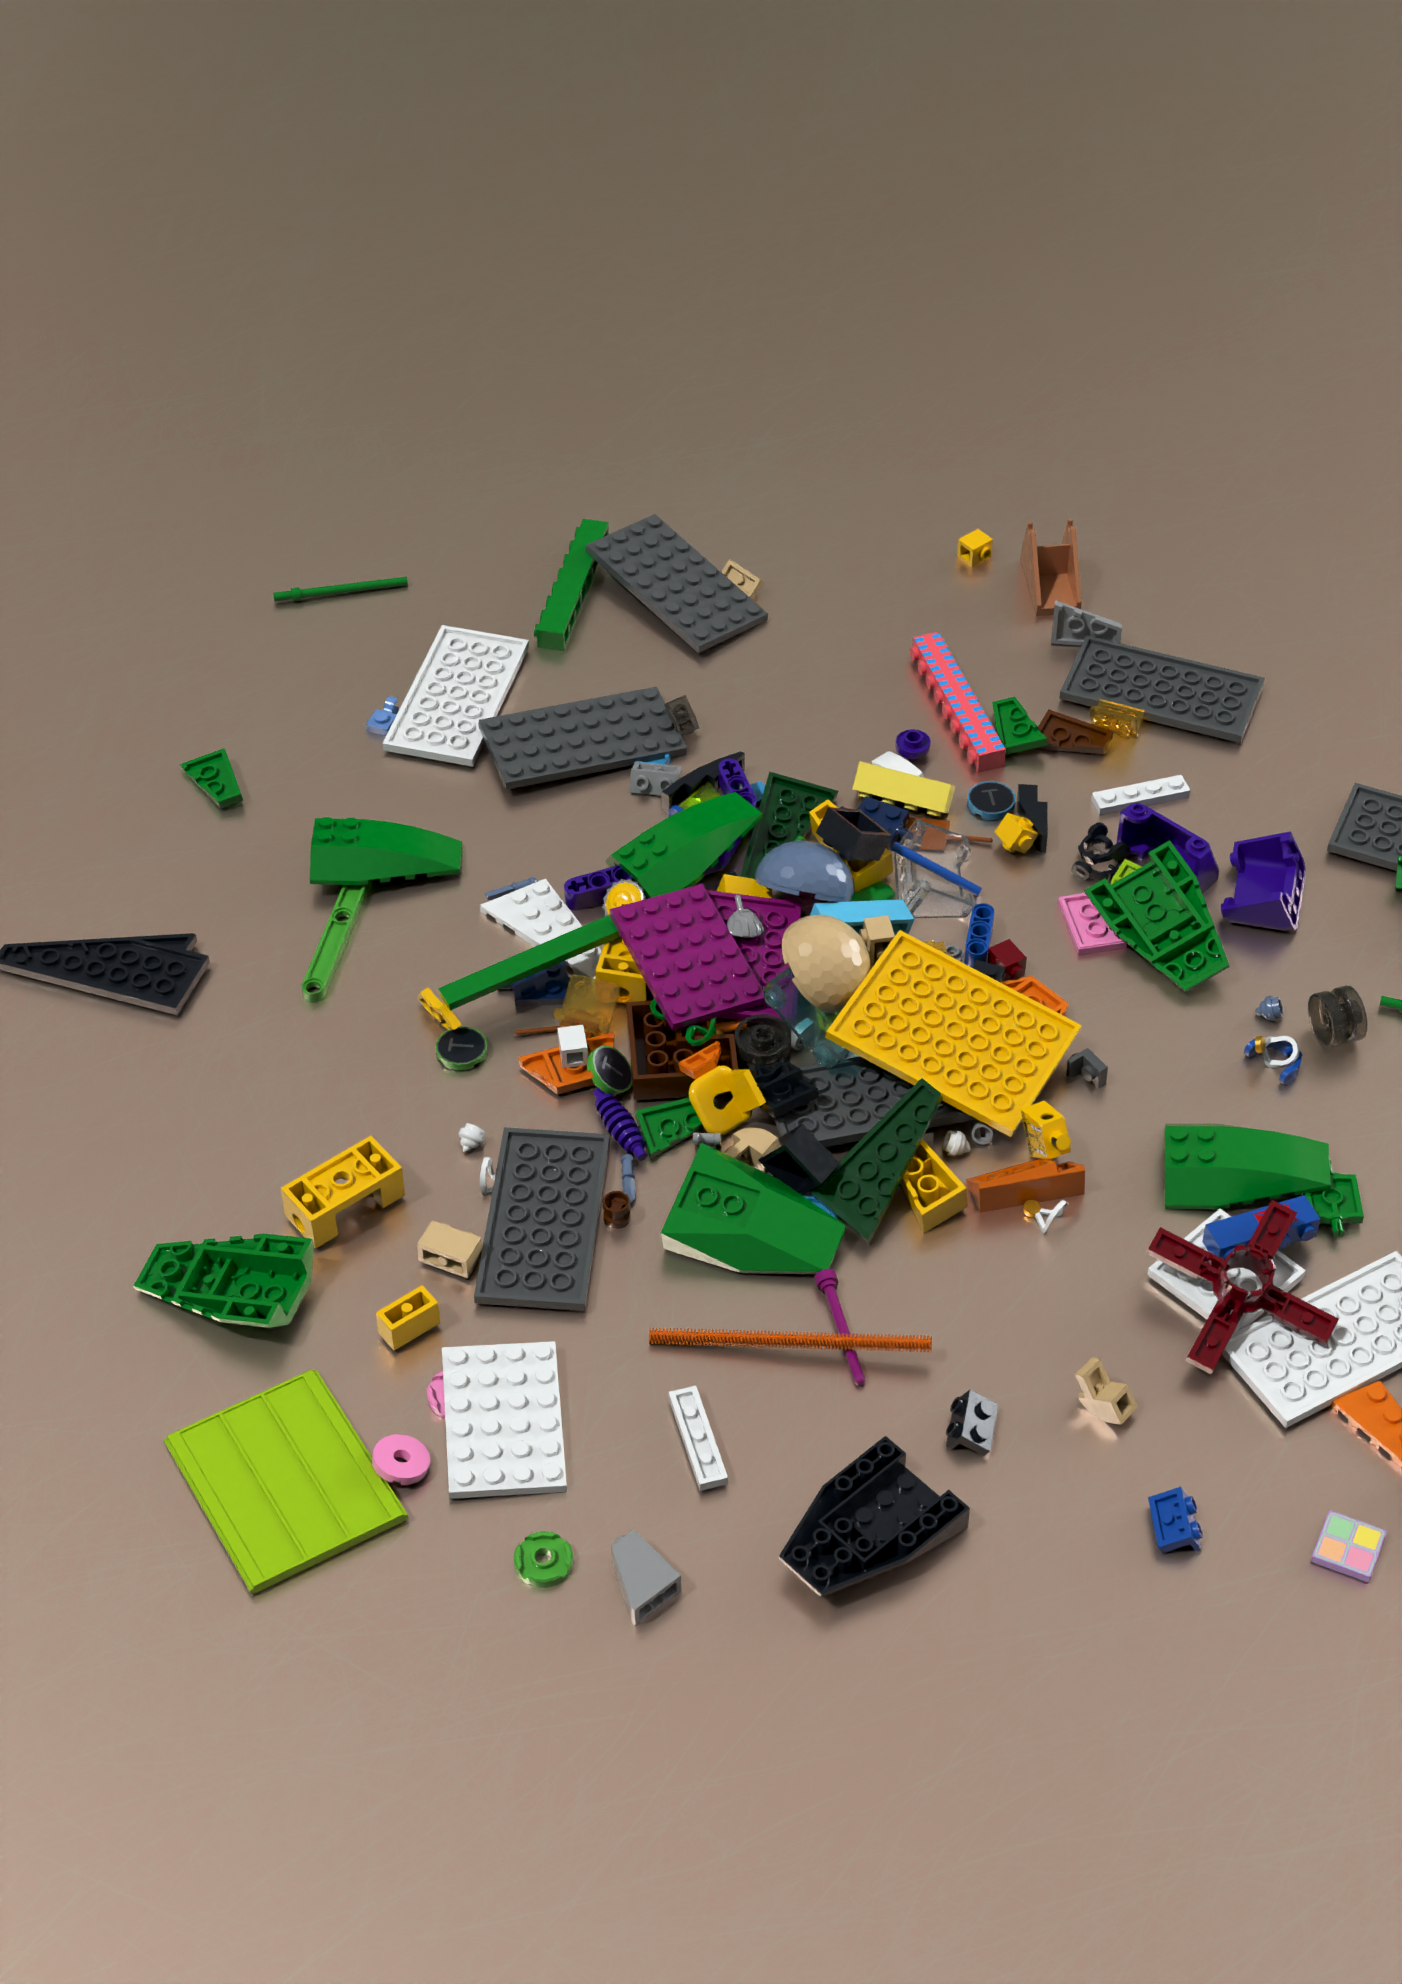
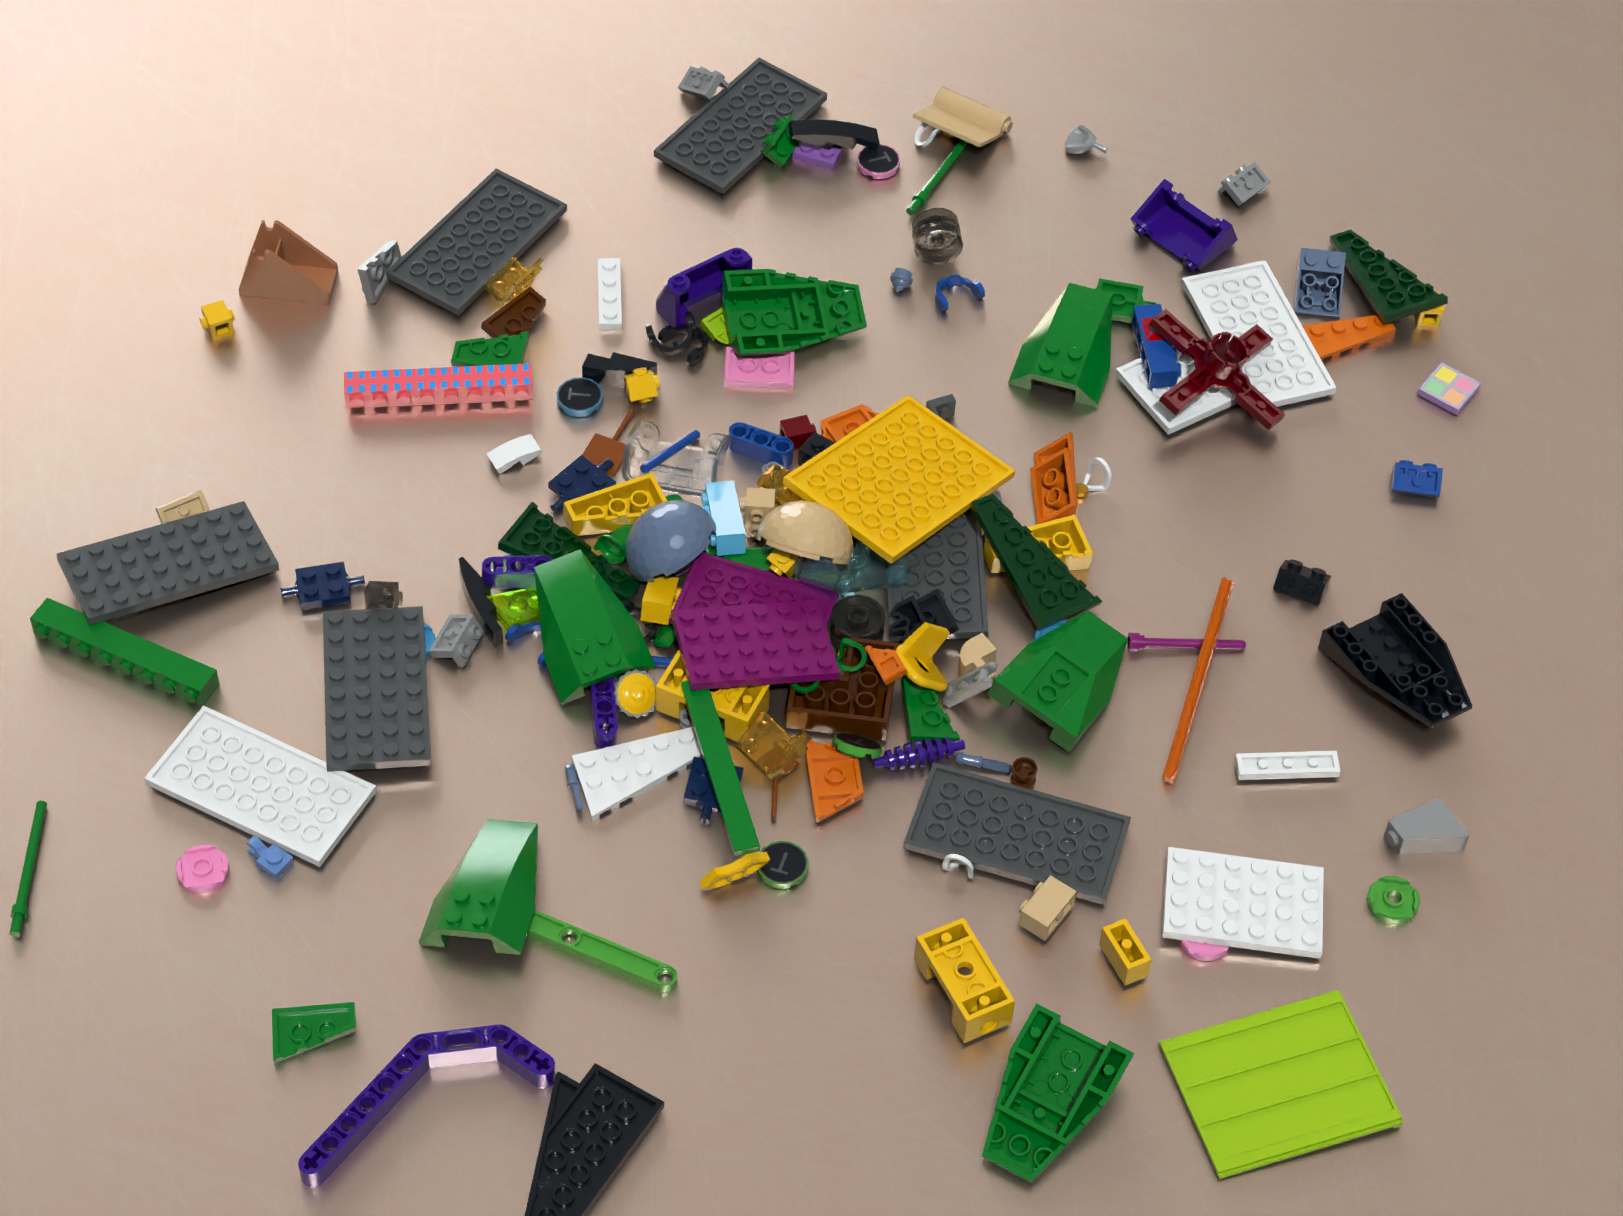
camera: 80 degrees left, 5 degrees up
bright pink tile [372,1434,430,1485] -> none
white plate [458,1123,485,1152] -> none
white brick [557,1025,588,1068] -> none
light grey piece [726,895,764,938] -> none
black piece [758,1124,839,1195] -> none
black piece [816,807,892,862] -> none
light yellow brick [852,761,955,817] -> none
dark purple plate [895,729,931,759] -> none
yellow torso [1020,1101,1071,1160] -> none
tan brick [1075,1357,1138,1425] -> none
dark purple windscreen [1221,831,1306,931] -> none
white piece [1255,1036,1300,1068] -> none
none -> bright pink tile [175,845,230,893]
none -> dark blue plate [280,561,365,610]
none -> dark purple beam [298,1024,556,1187]

